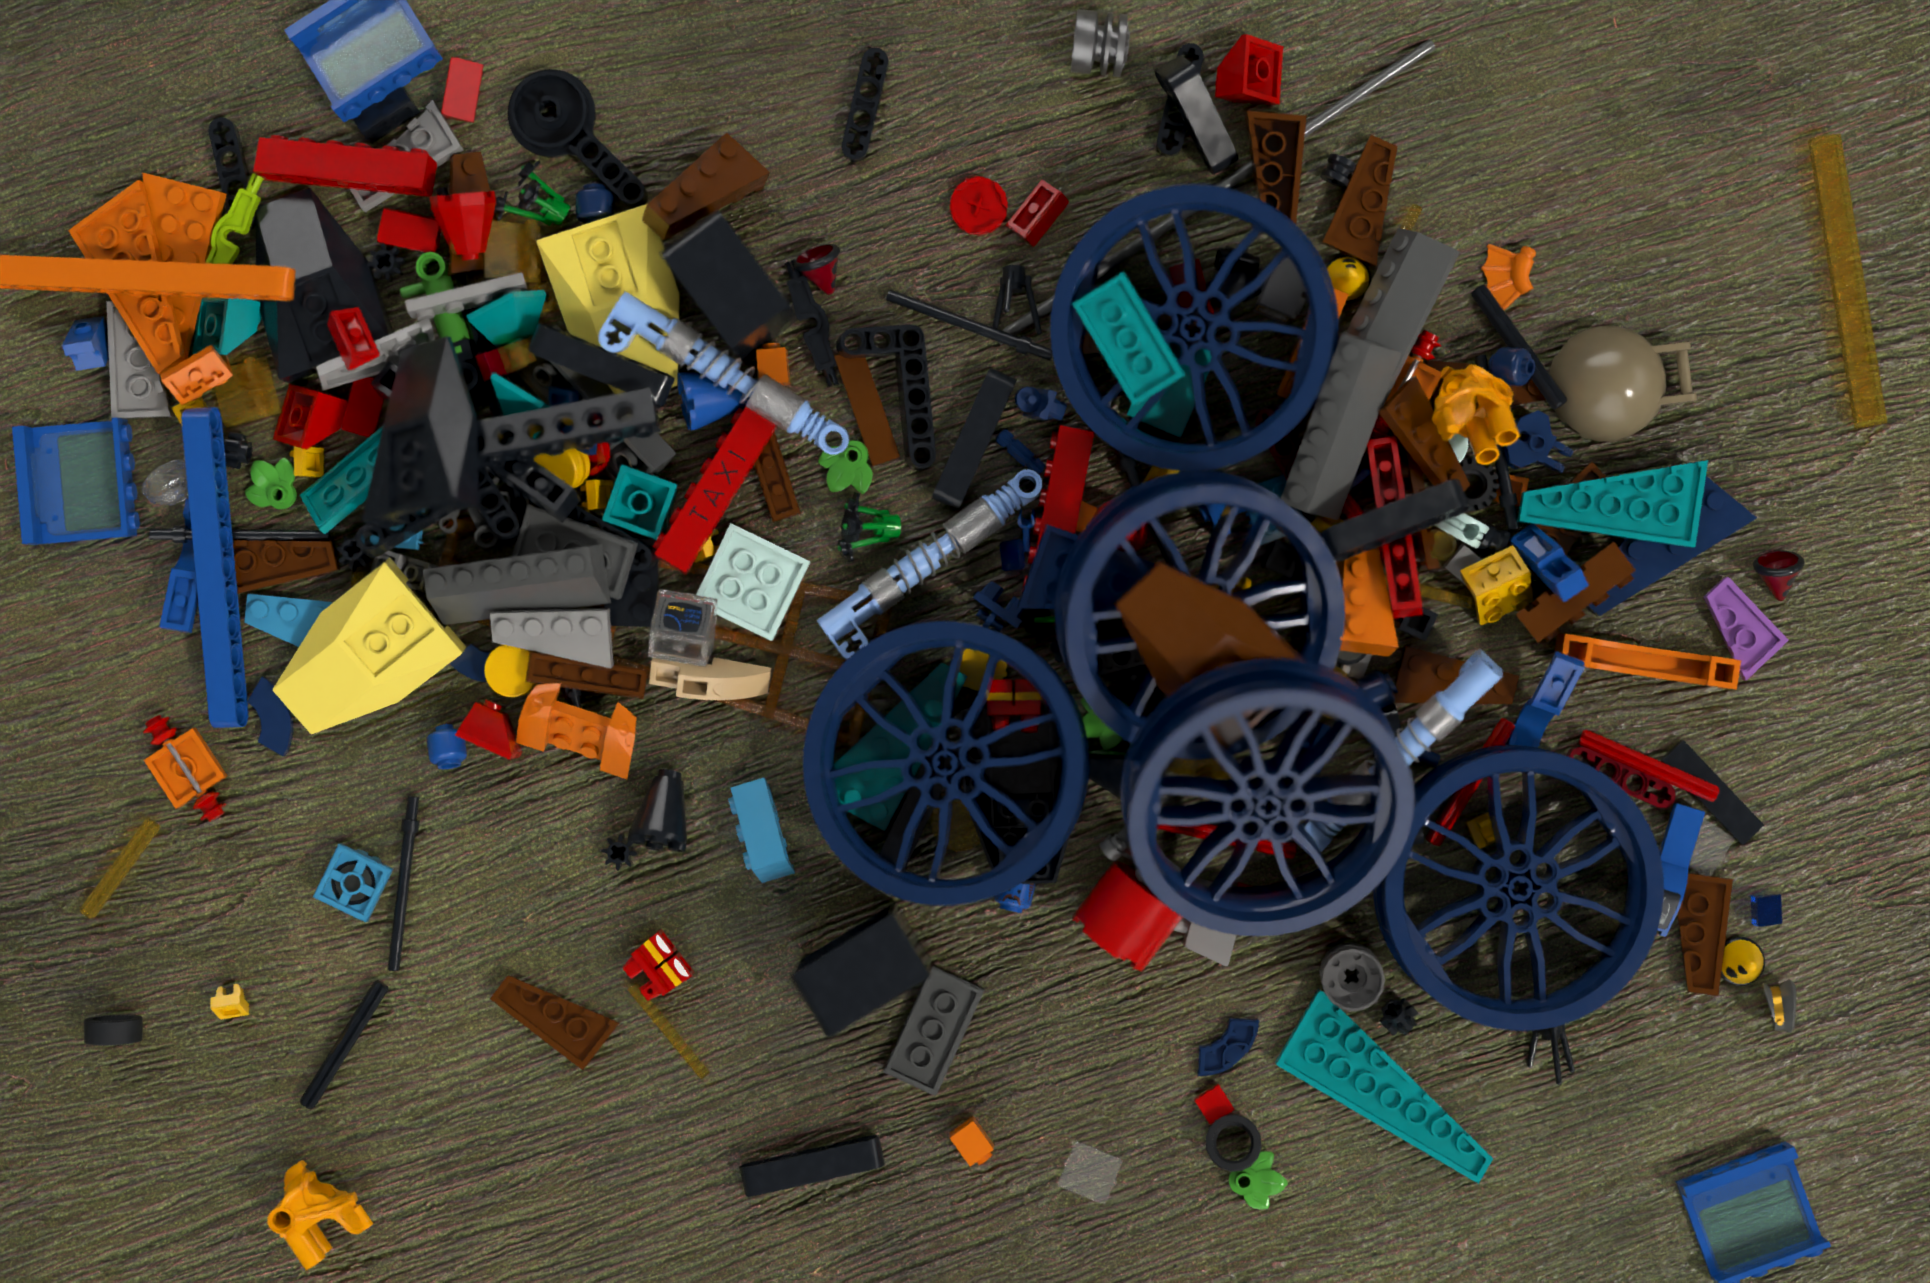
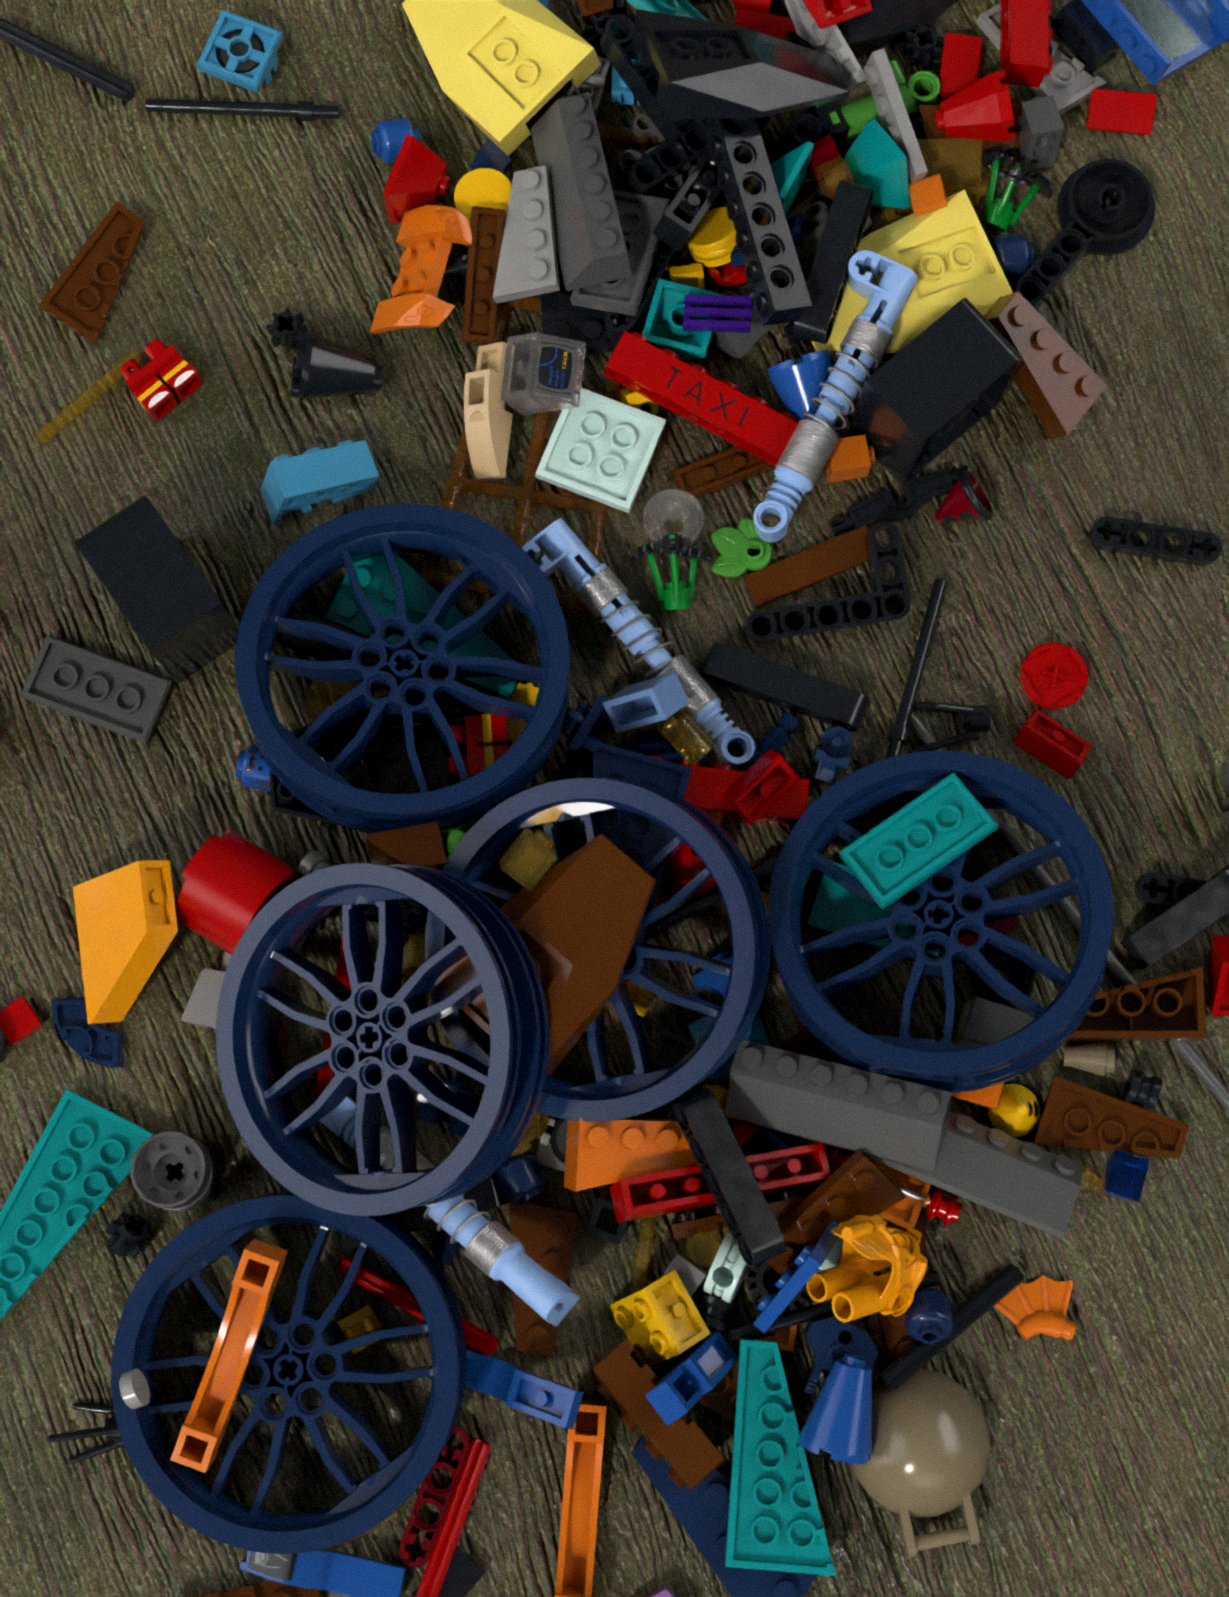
camera: 85 degrees right, 10 degrees down
none -> light orange slope [73,860,178,1024]
none -> light grey tile [119,1368,150,1410]
none -> orange arch [170,1238,288,1473]
none -> reddish brown slope [366,821,447,870]
none -> clear yellow brick [499,827,558,891]
none -> medium blue piece [603,672,690,733]
none -> clear piece [643,489,704,544]
none -> clear yellow piece [657,709,716,767]
none -> dark purple tile [683,295,752,333]
none -> red slope [721,749,799,826]
none -> blue wing [753,1220,840,1333]
none -> blue cone [798,1354,872,1464]
none -> orange tile [908,173,948,217]
none -> dark grey arch [1016,95,1064,173]
none -> dark tan cone [1063,1041,1115,1076]
none -> clear blue slope [1104,1150,1149,1202]

